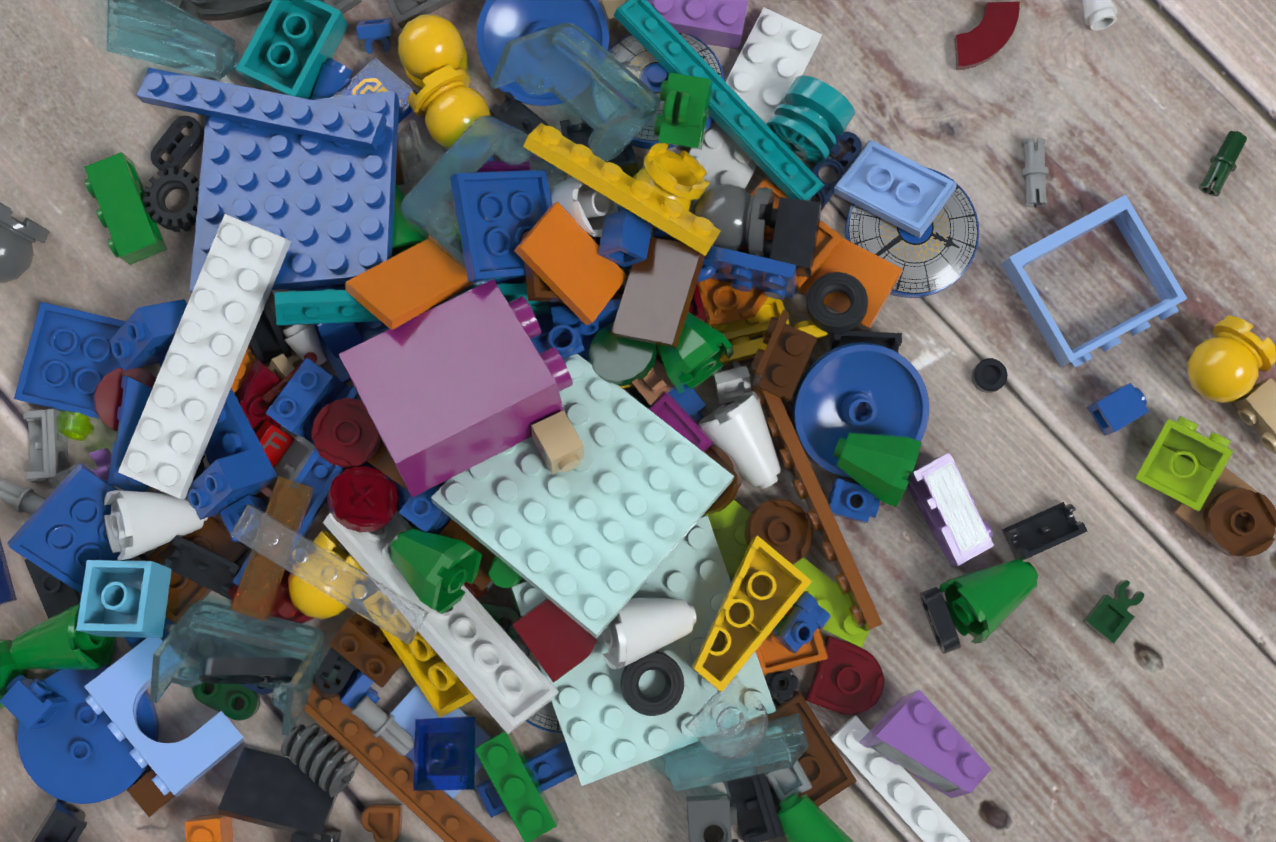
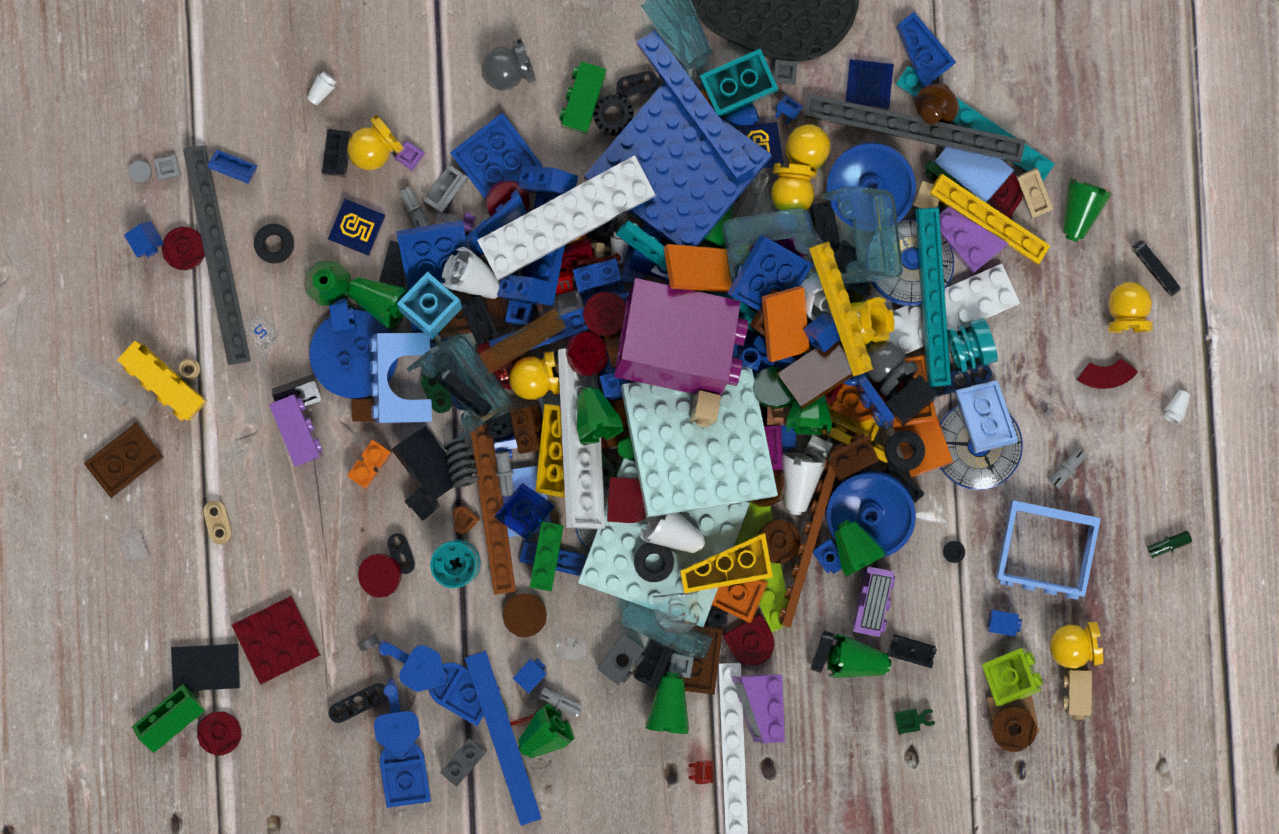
camera: 40 degrees right, 5 degrees up
clear neon green plate [59,412,95,441] -> none
clear tile [230,504,429,644] -> none
green brick [654,72,713,150] -> none
blue plate [773,591,831,653] -> none

